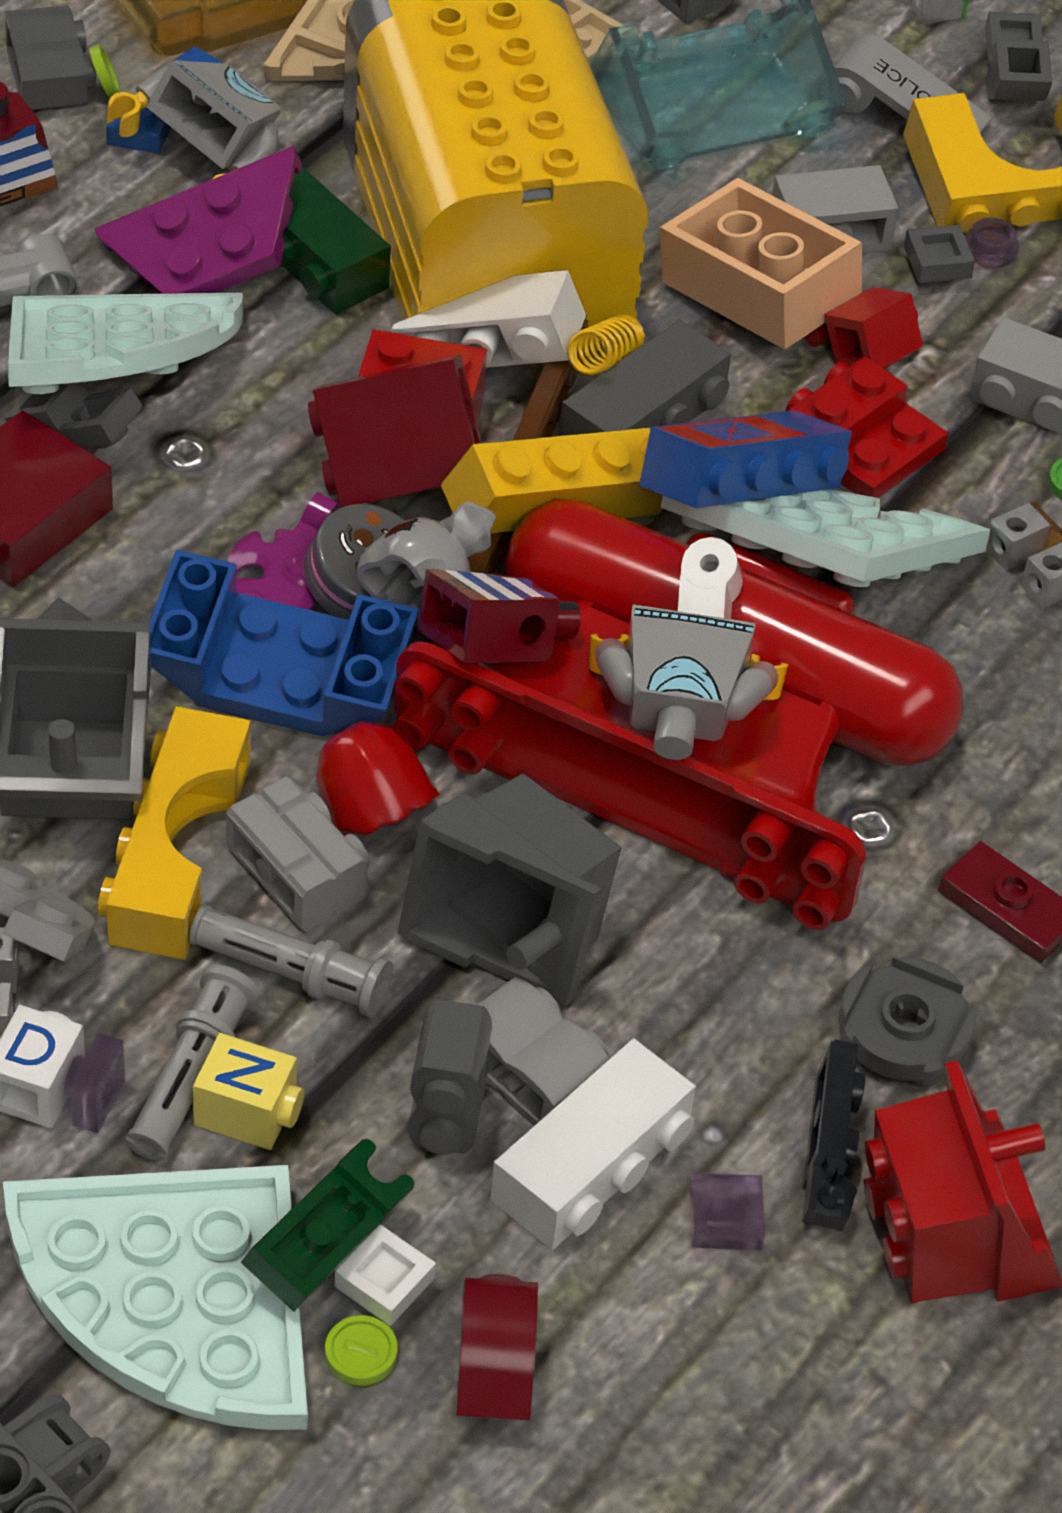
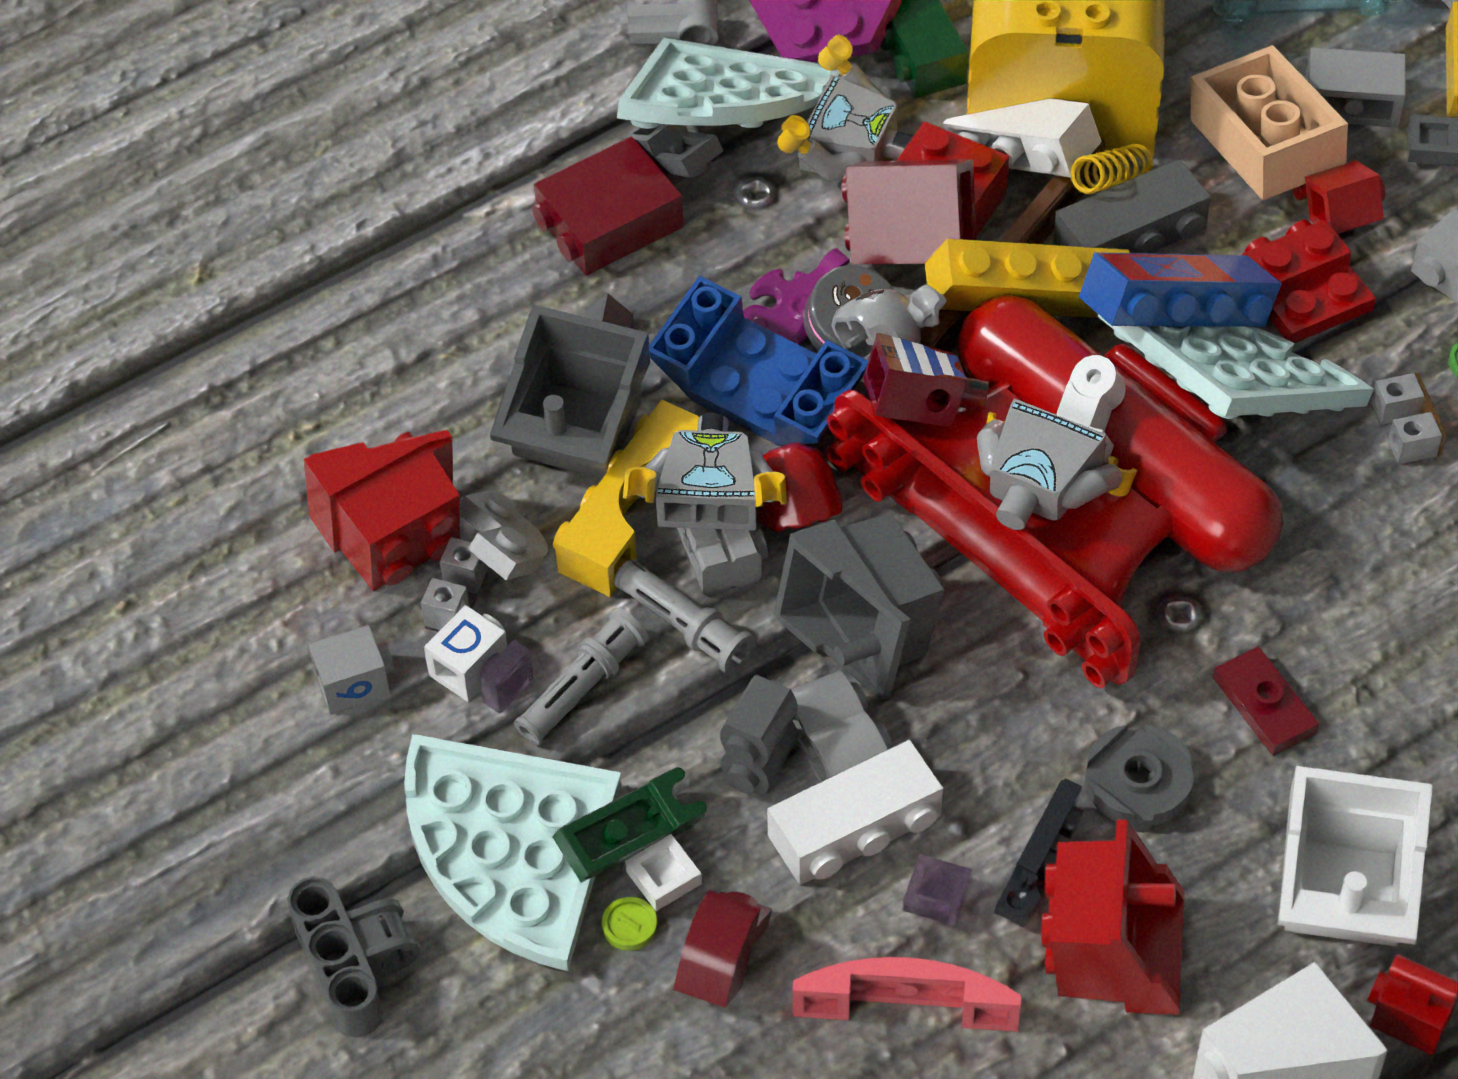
camera: 25 degrees right, 5 degrees up
light yellow brick [193,1032,305,1150] -> none
none -> light grey torso [623,413,787,530]
none -> torso [777,35,914,181]
none -> coral slope [793,957,1021,1032]

